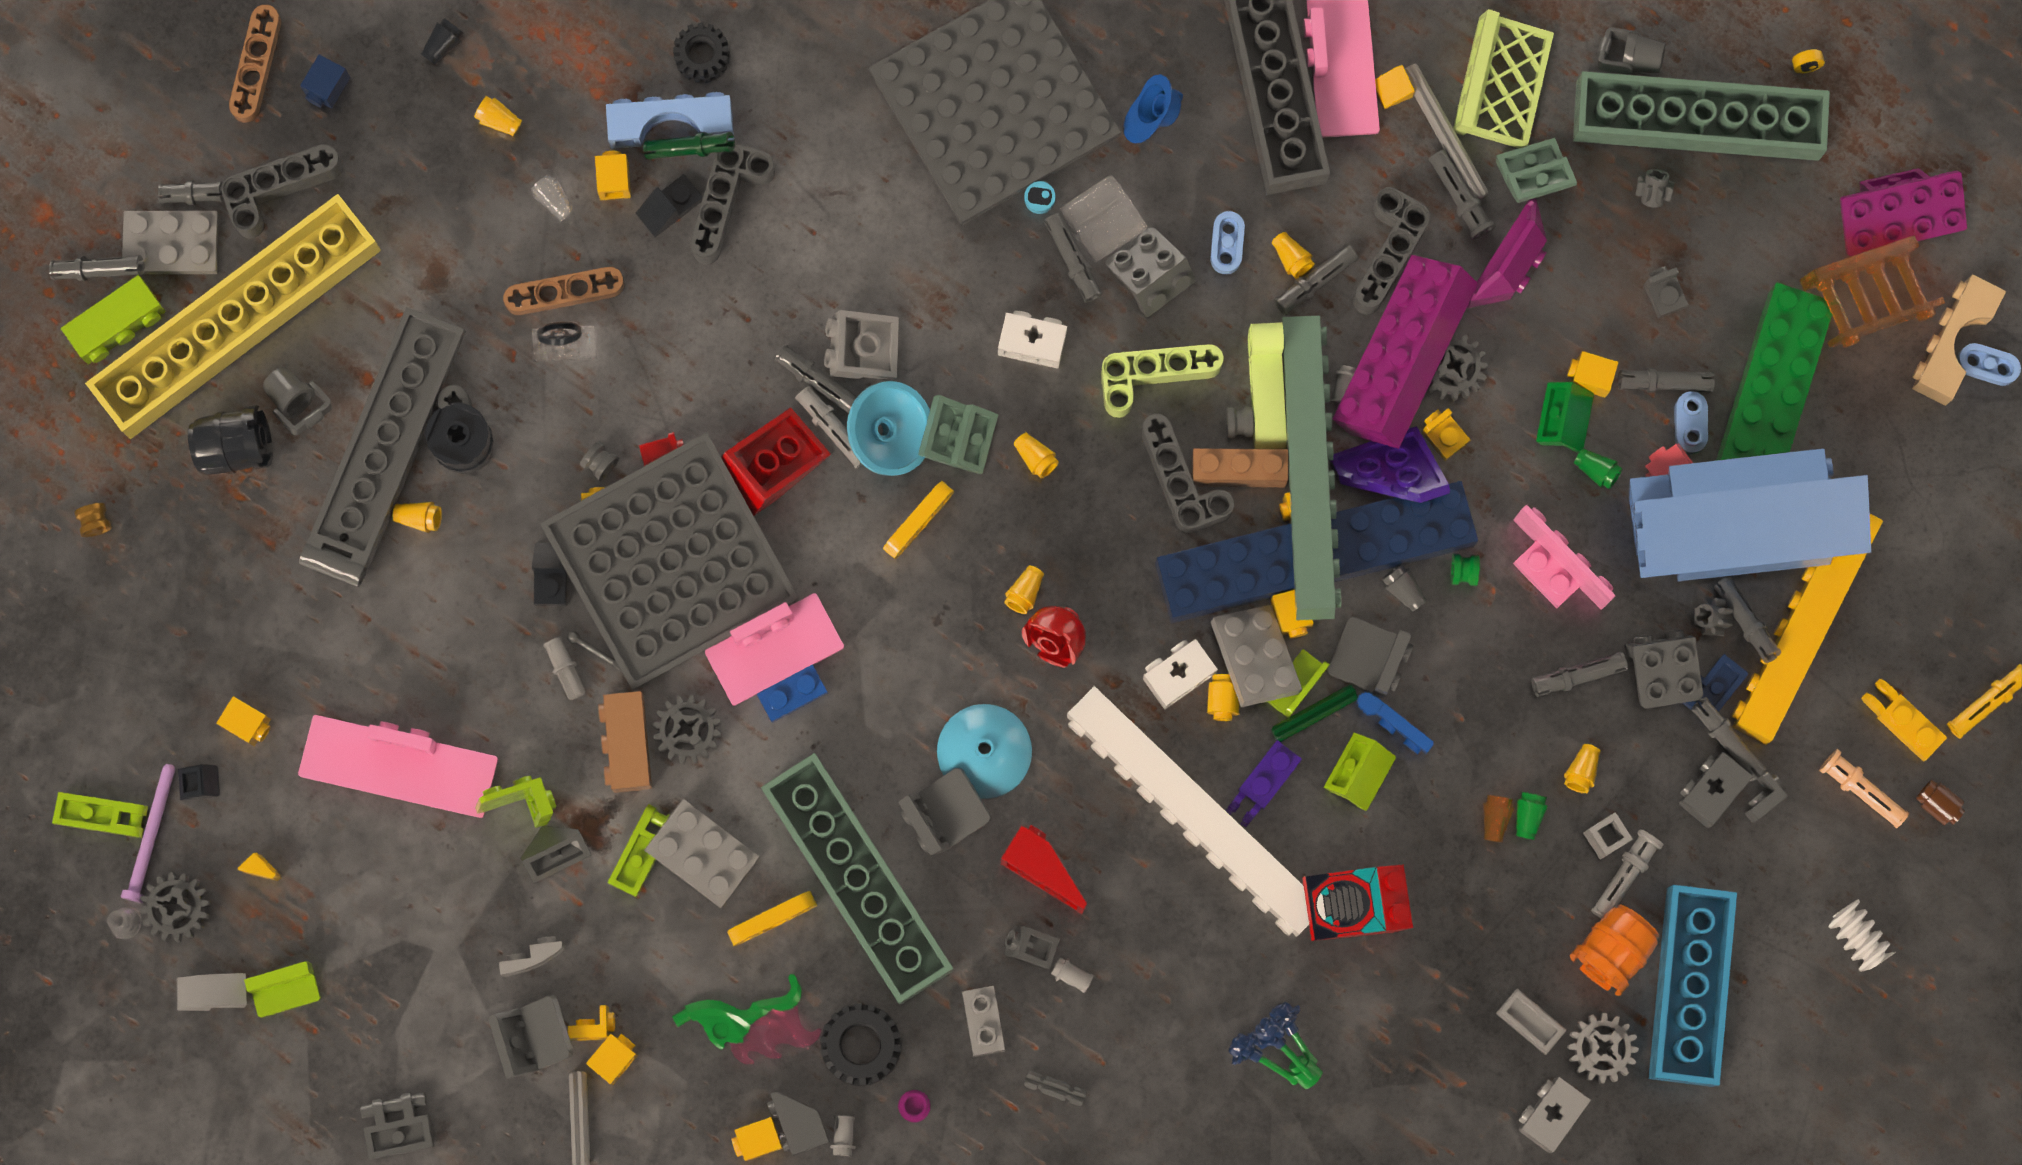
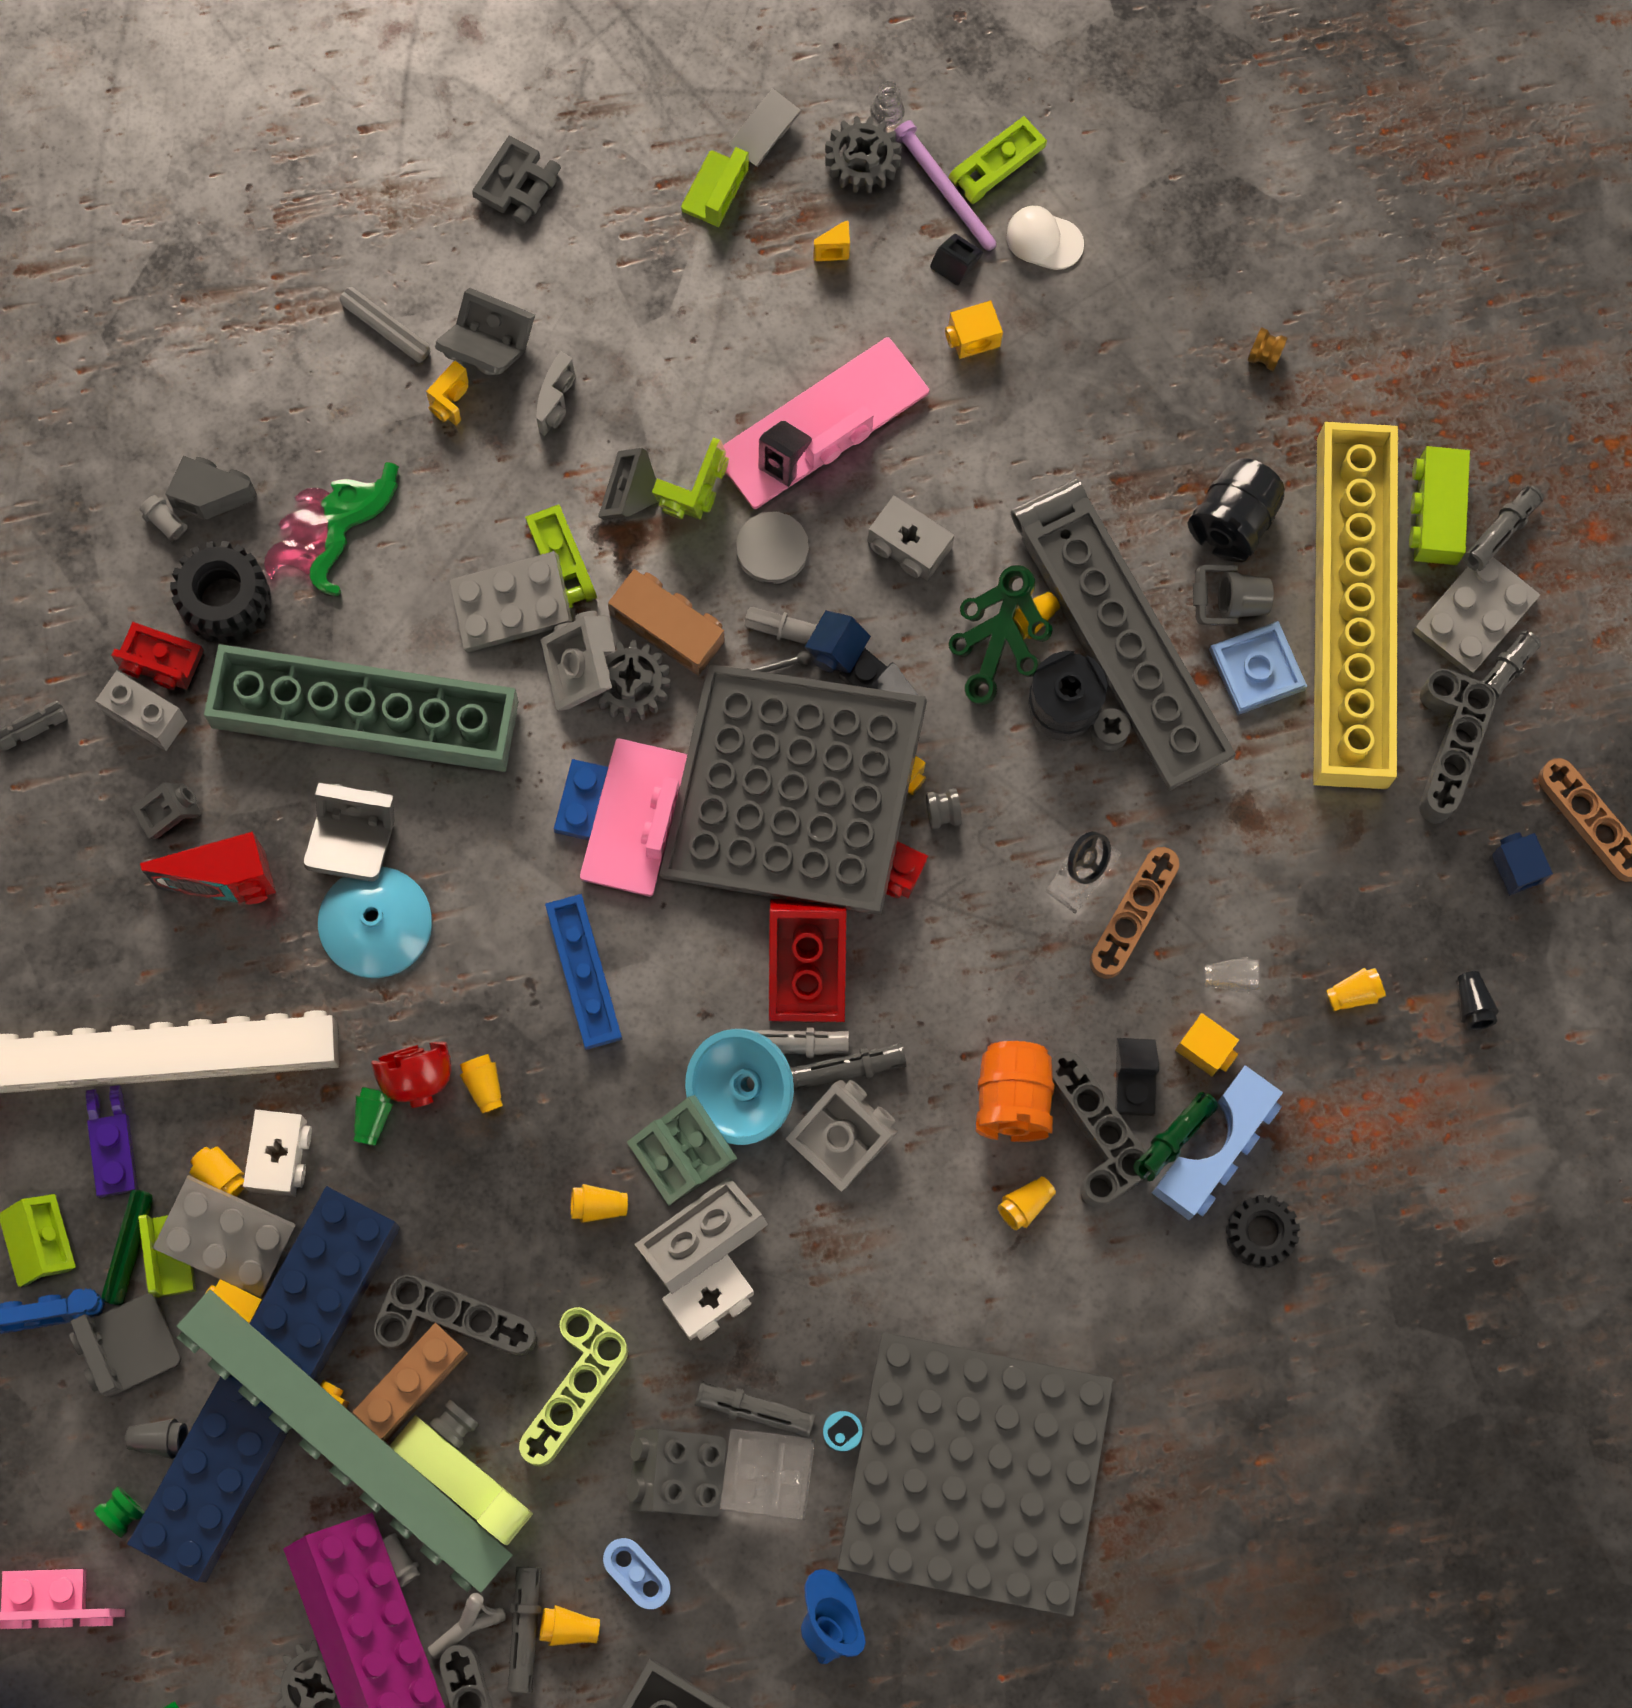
camera: 130 degrees right, 5 degrees down
yellow brick [586,1033,638,1085] -> none
yellow beam [727,891,817,946] -> none
yellow brick [731,1117,783,1161] -> none
yellow beam [883,481,954,559] -> none
magenta plate [898,1090,930,1122] -> none
light grey pin [1051,957,1094,994] -> none
dark purple plate [1329,426,1450,503] -> none
yellow bracket [1422,408,1471,461] -> none
none -> red bracket [111,622,204,690]
none -> green cone [353,1087,393,1146]
none -> light grey piece [428,1593,506,1660]
none -> light grey plate [541,611,615,710]
none -> blue plate [545,894,622,1050]
none -> light grey plate [634,1177,768,1294]
none -> light grey tile [736,511,809,584]
none -> black slope [758,421,812,487]
none -> dark blue brick [805,610,871,673]
none -> light grey brick [867,495,954,581]
none -> dark green plant [949,565,1053,705]
none -> orange piece [976,1041,1054,1142]
none -> yellow cone [998,1176,1056,1230]
none -> white cap [1006,206,1084,270]
none -> light blue tile [1209,621,1307,715]

